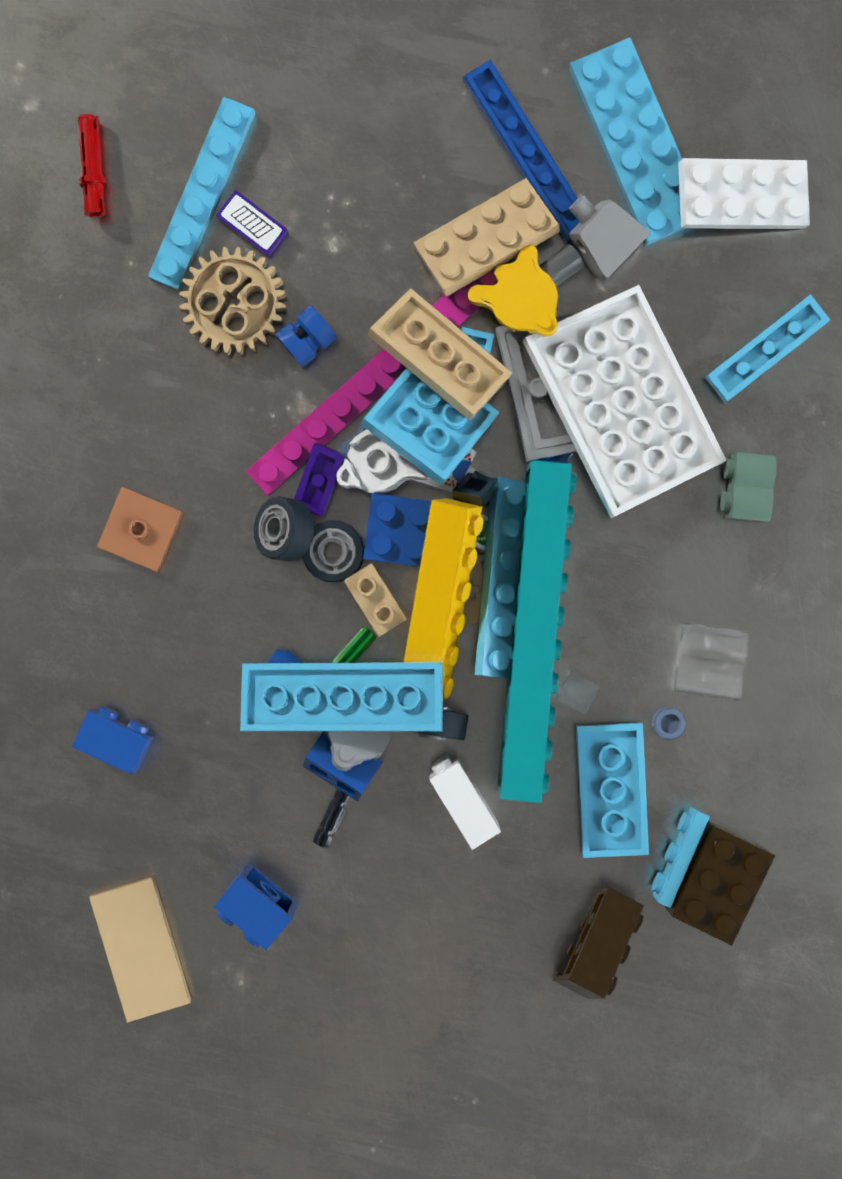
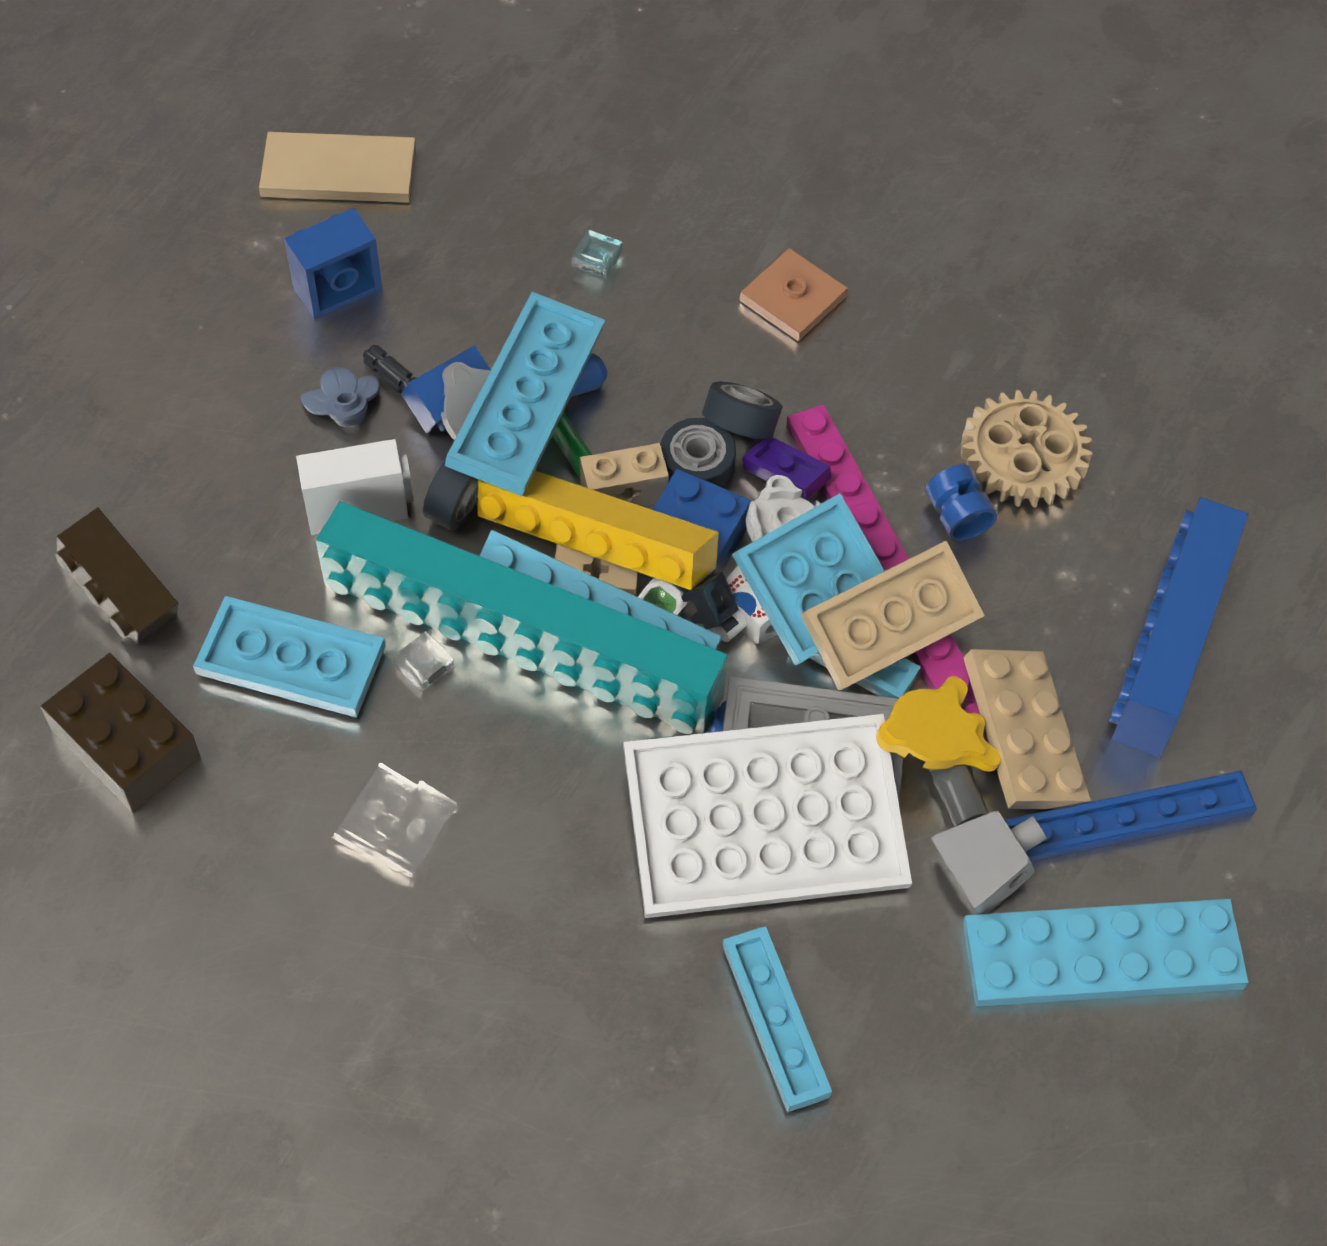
camera: 105 degrees right, 30 degrees down
blue brick [72,706,155,775] -> none
red pin [77,114,106,218] -> none
medium azure plate [148,96,255,292] -> none
tile [216,190,289,258] -> none
sand blue tile [652,706,686,740] -> none
medium azure plate [652,806,710,908] -> none
white plate [678,158,810,229] -> none
sand green brick [720,452,777,522] -> none
none -> sand blue plate [301,367,380,427]
none -> clear light blue plate [572,230,622,278]
none -> blue brick [1109,497,1249,758]

